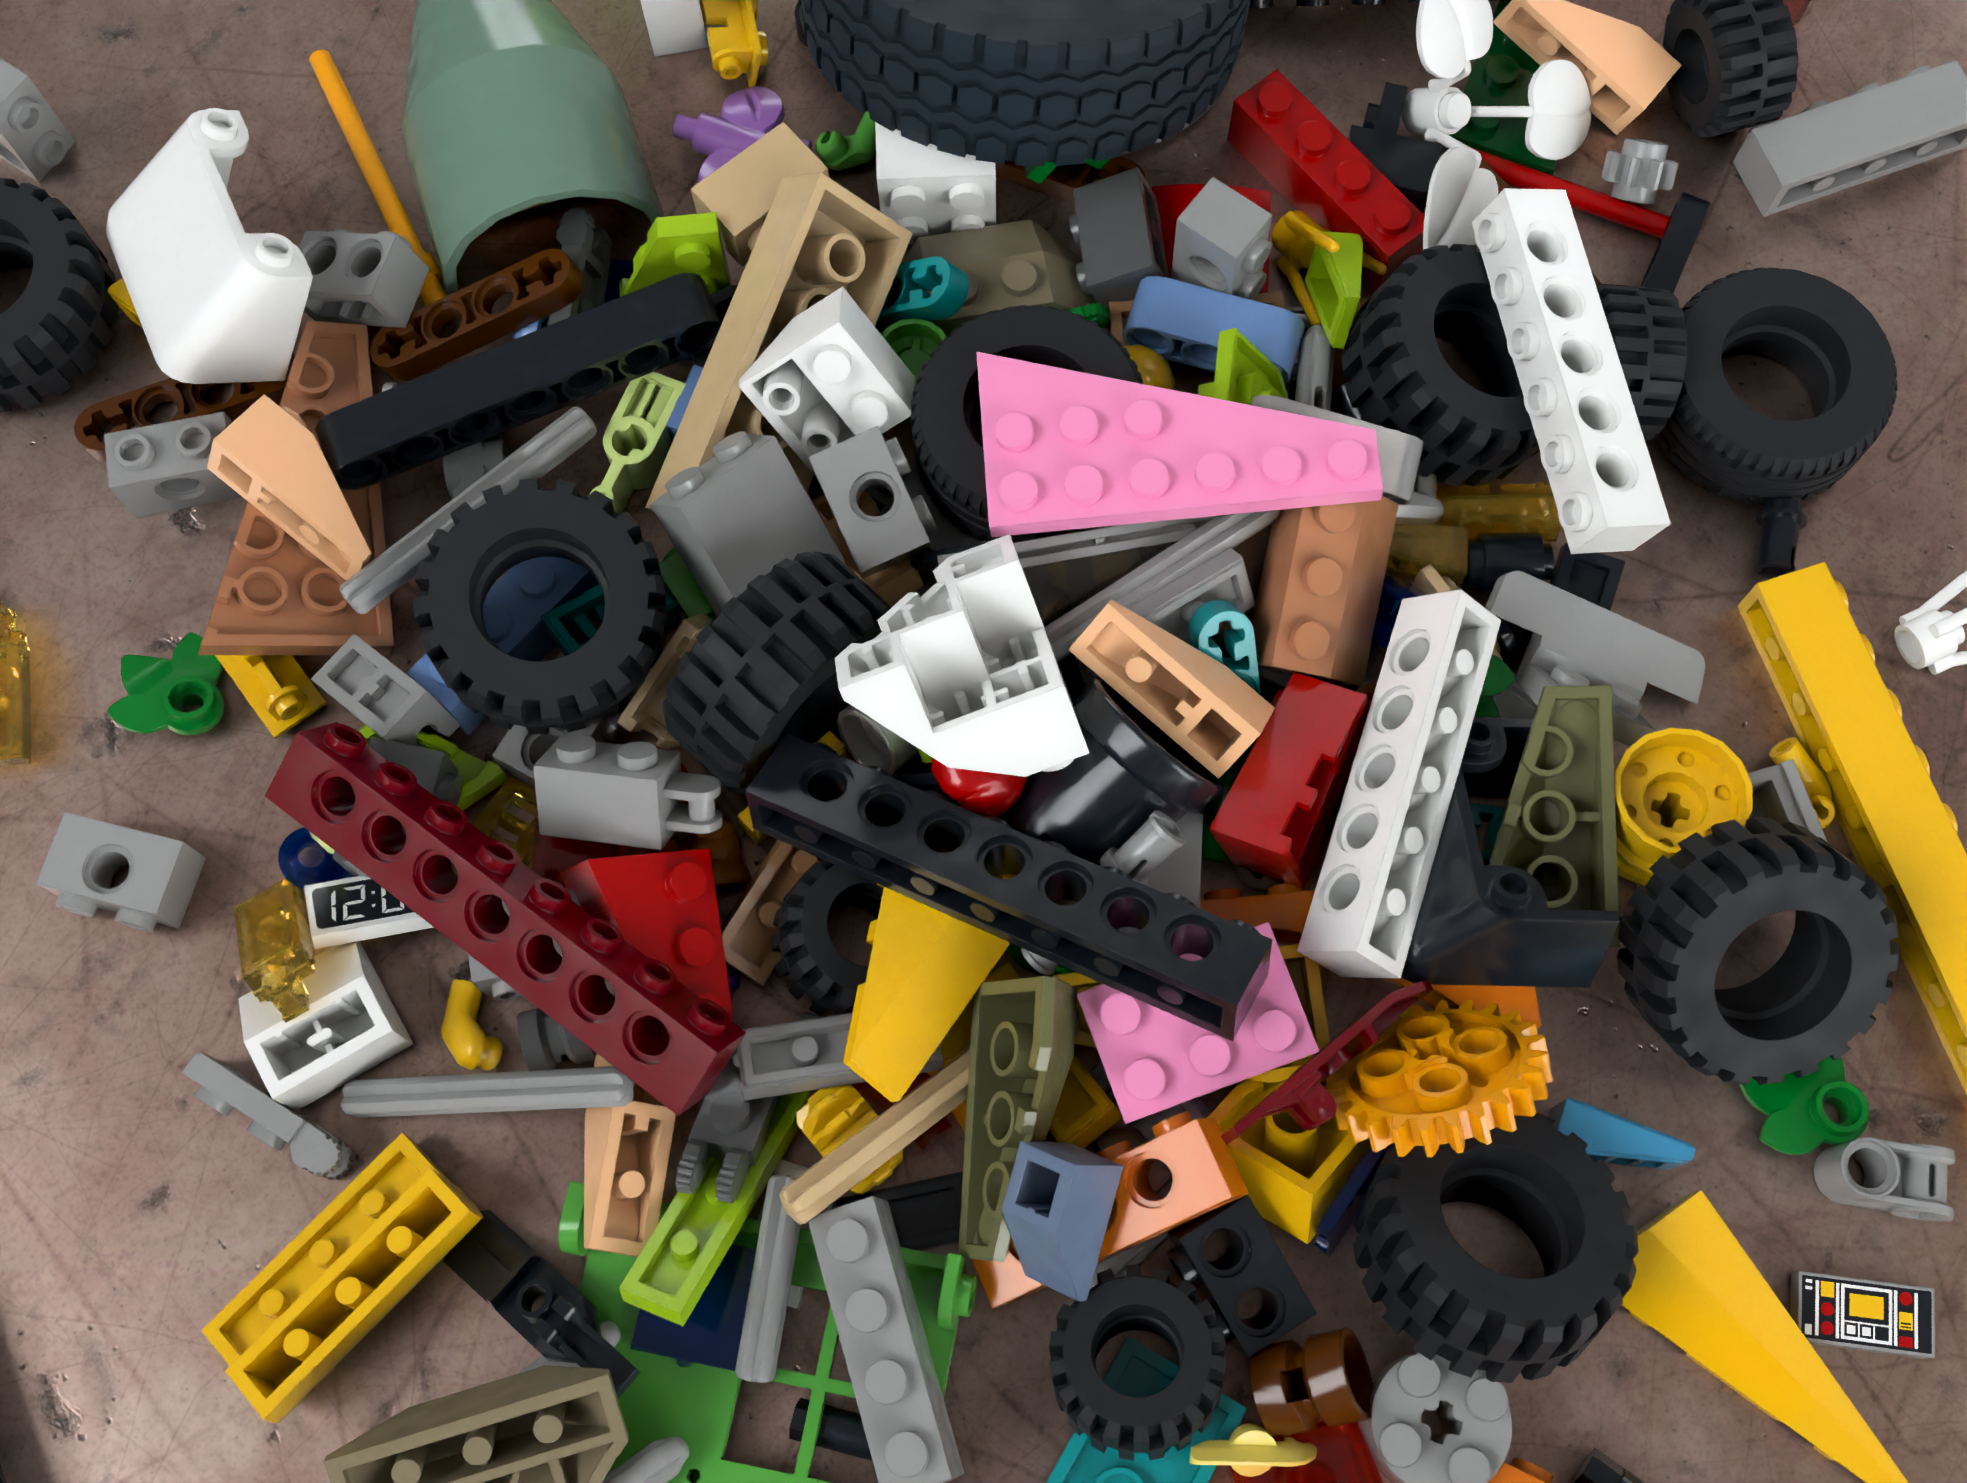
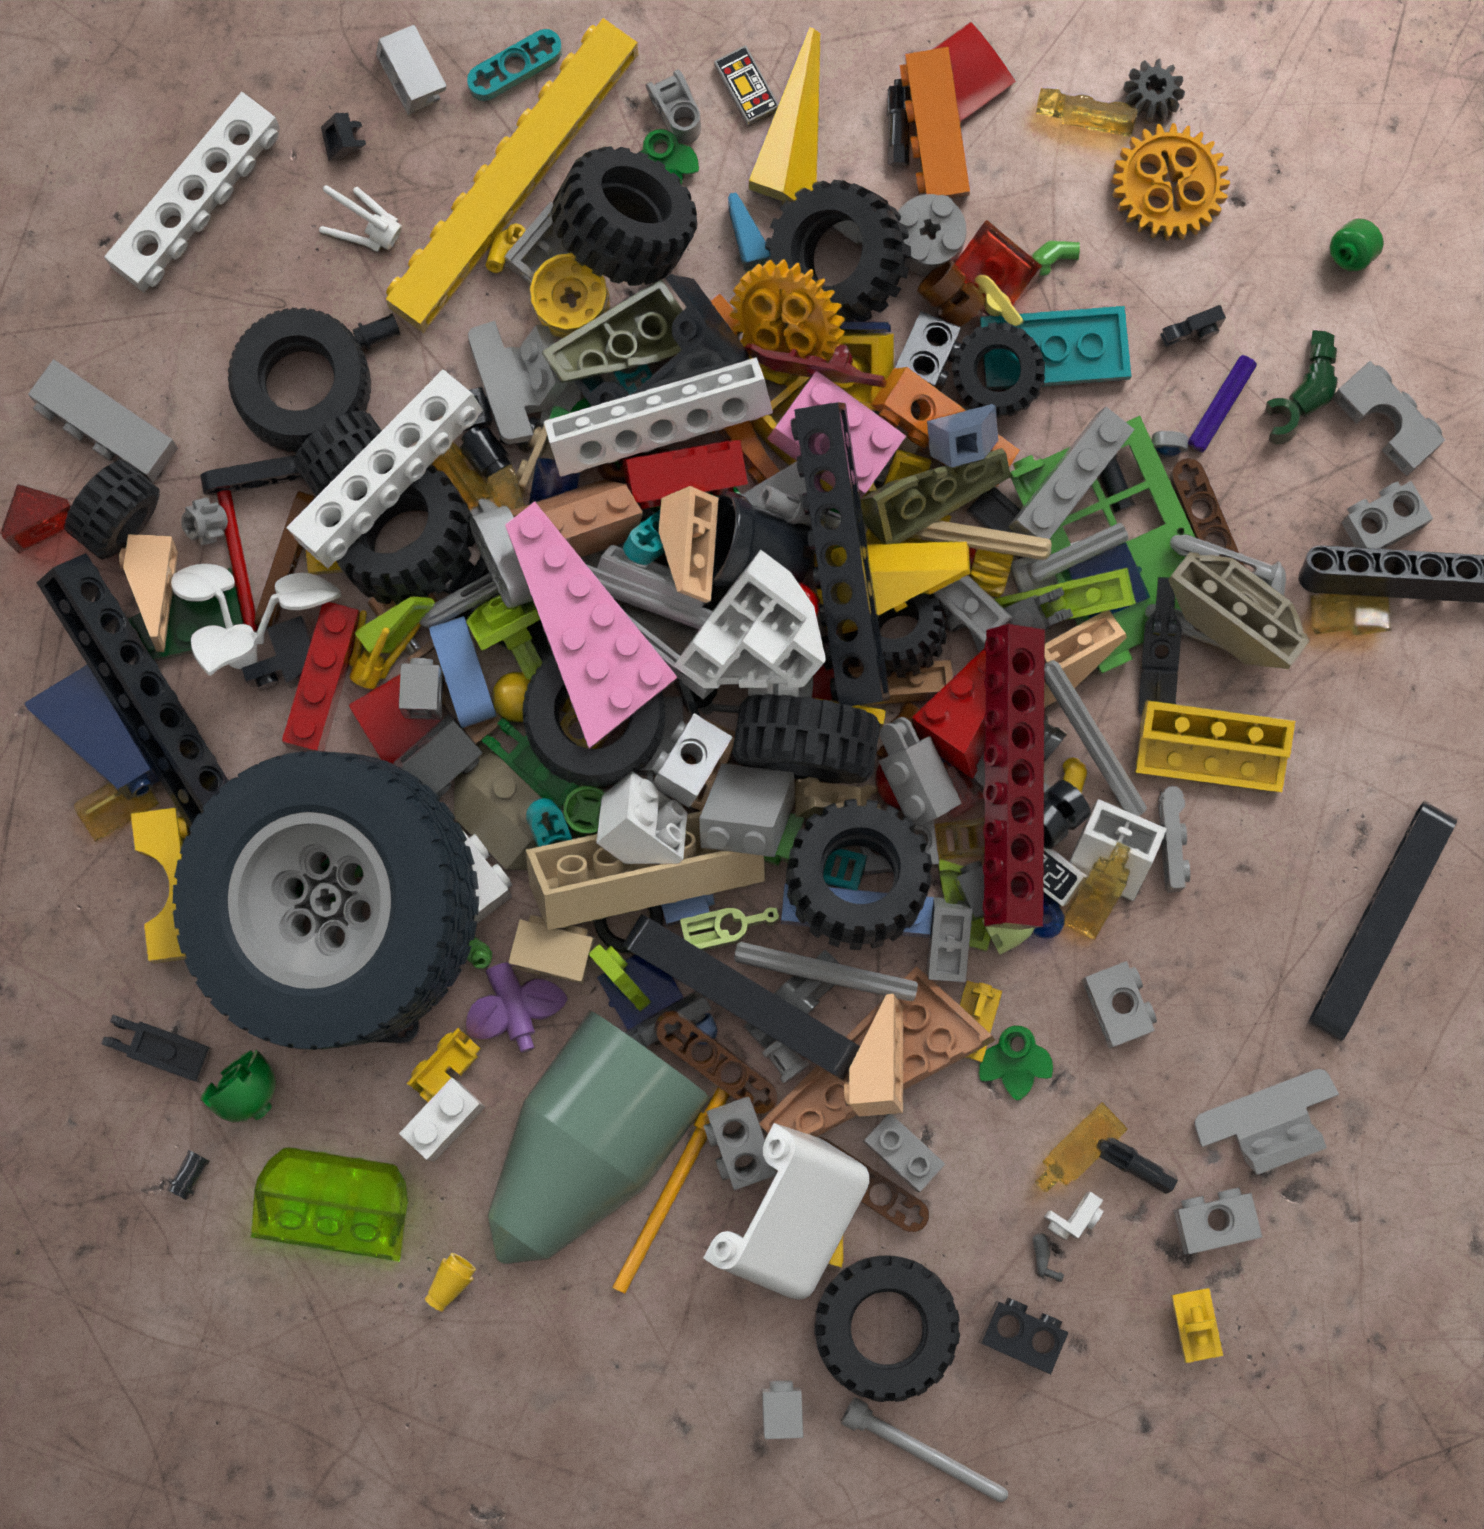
camera: 130 degrees left, 10 degrees up
none -> black wheel [1044,780,1091,849]

